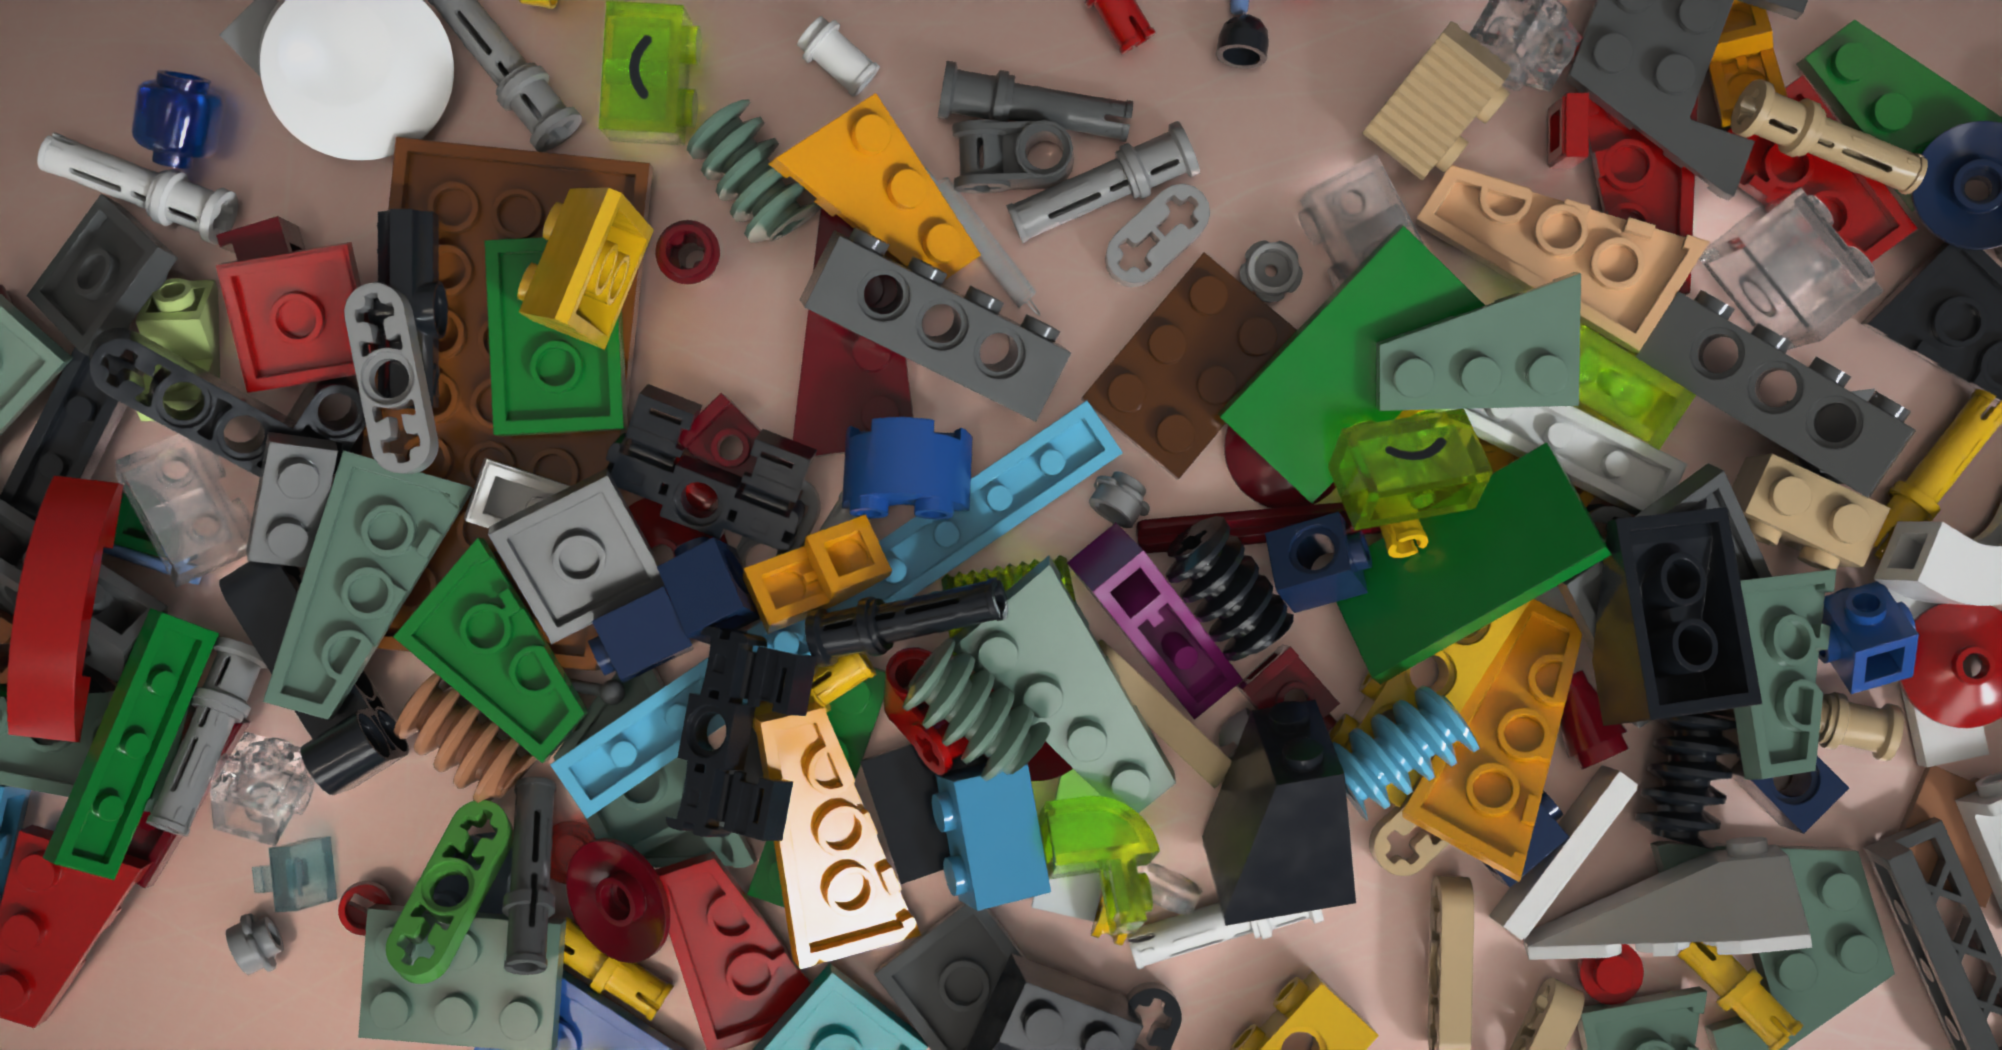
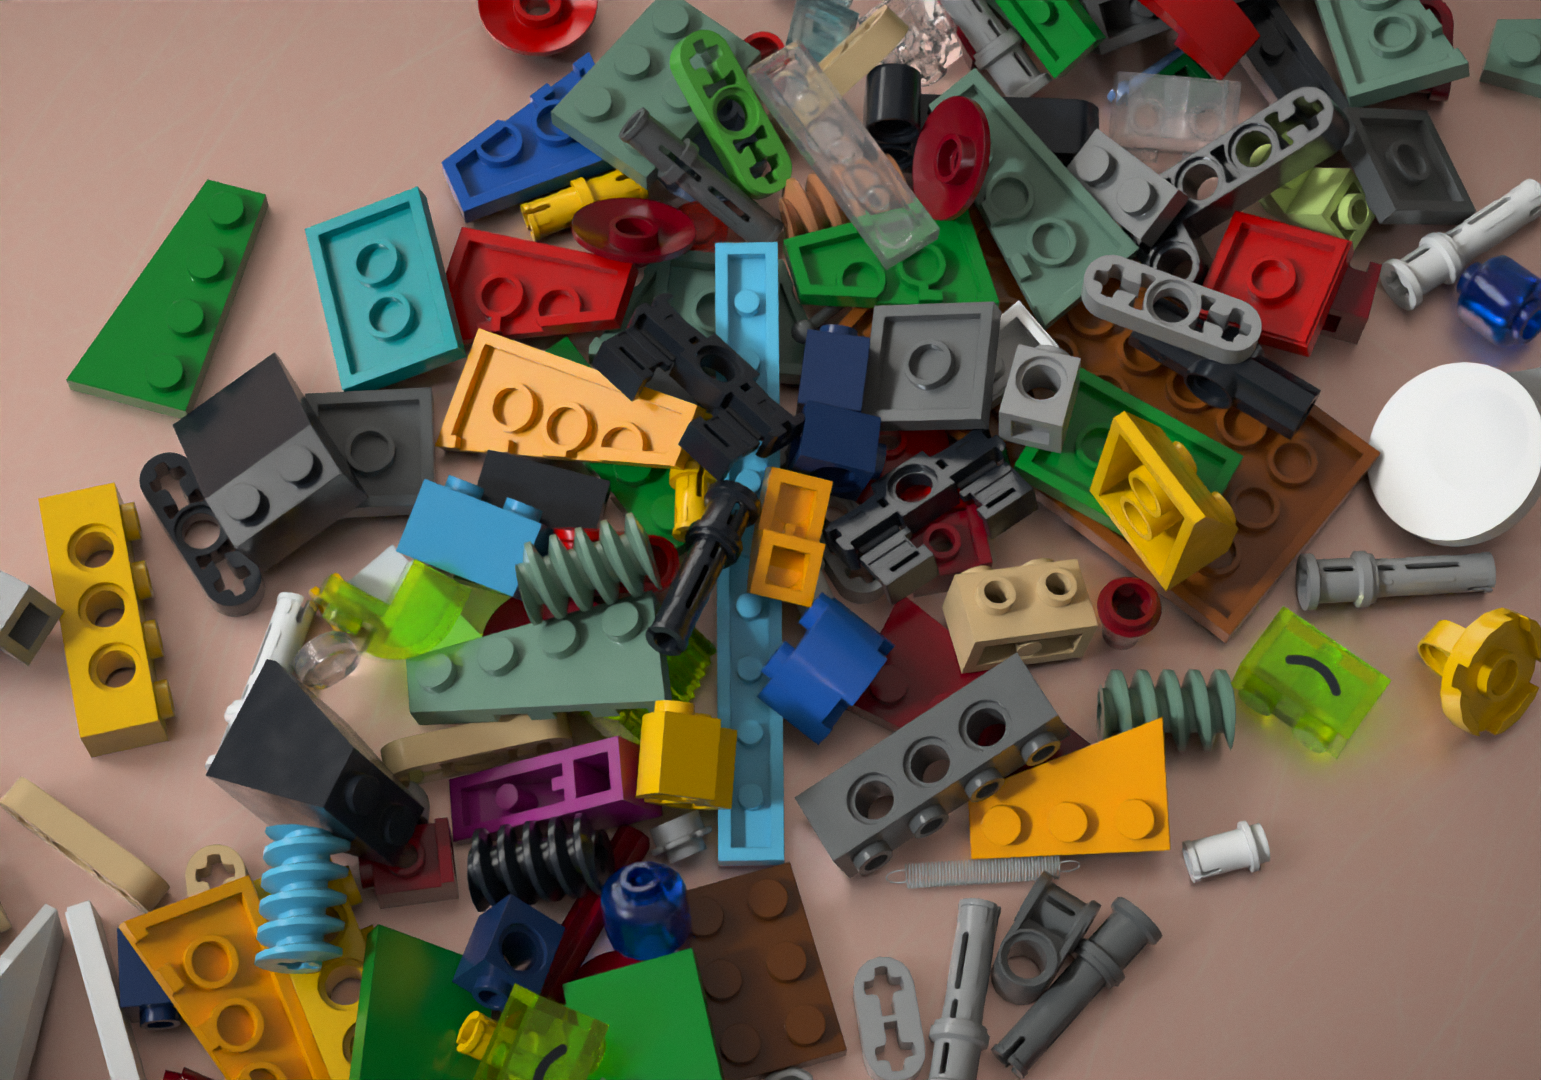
camera: 120 degrees right, 20 degrees down
none -> clear blue head [600,861,692,961]
none -> yellow brick [636,700,737,811]
none -> clear plate [747,39,940,270]
none -> tan beam [767,5,909,142]
none -> dark red dish [912,96,991,221]
none -> tan brick [942,558,1098,674]
none -> light grey brick [999,344,1081,454]

